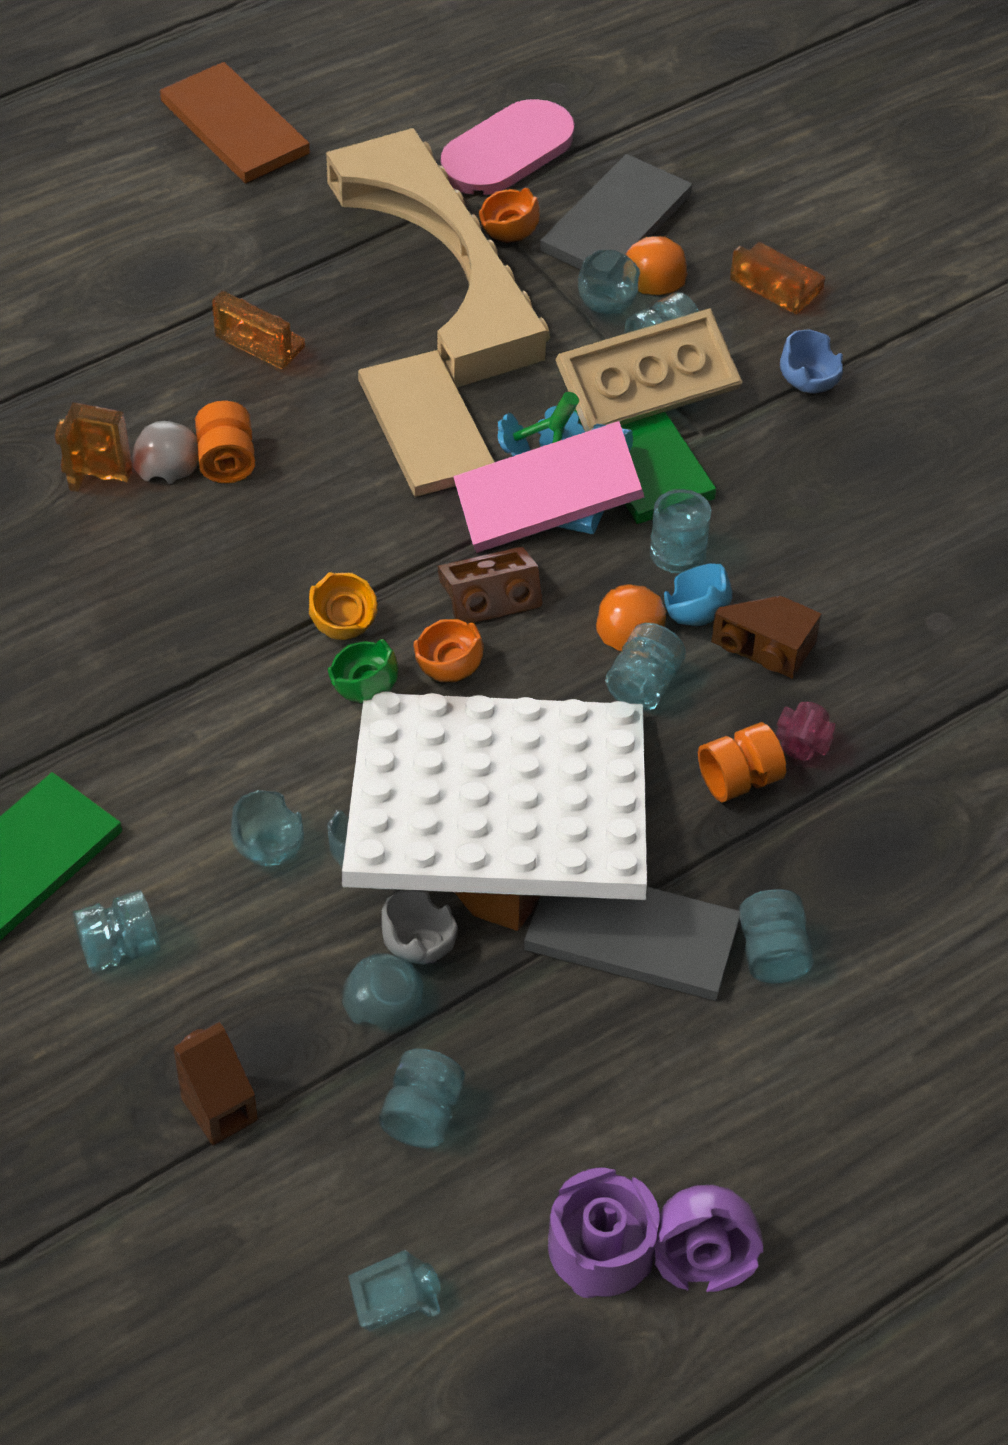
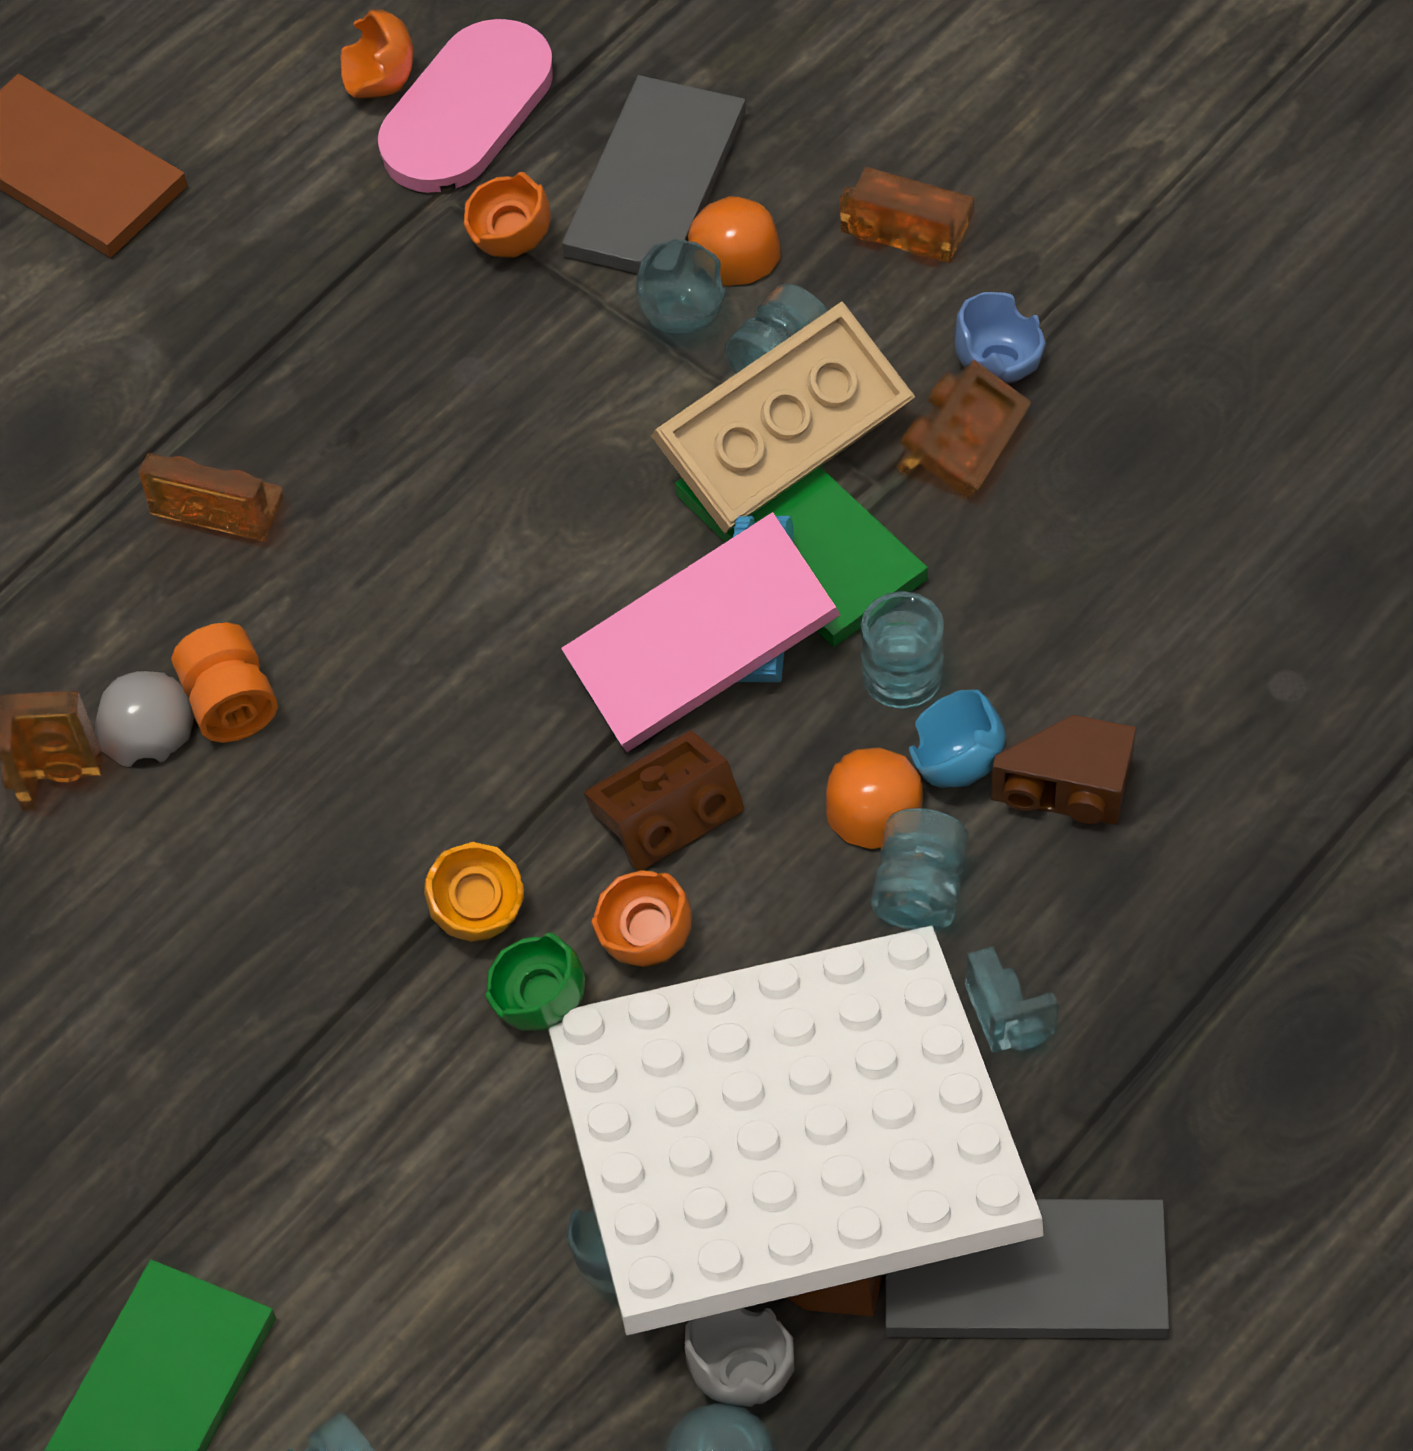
camera: 10 degrees left, 5 degrees up
clear light blue hair [230,790,304,866] -> none
tan arch [326,128,550,388] -> none
tan tile [358,350,495,497] -> none
plant [498,392,585,457] -> none
orange wheel [698,722,786,802] -> none
clear light blue wheel [739,889,814,983] -> none
clear pink gear [775,702,836,760] -> none
none -> orange hair [340,10,414,98]
none -> clear orange bracket [896,360,1031,499]
none -> clear light blue bracket [965,946,1059,1053]

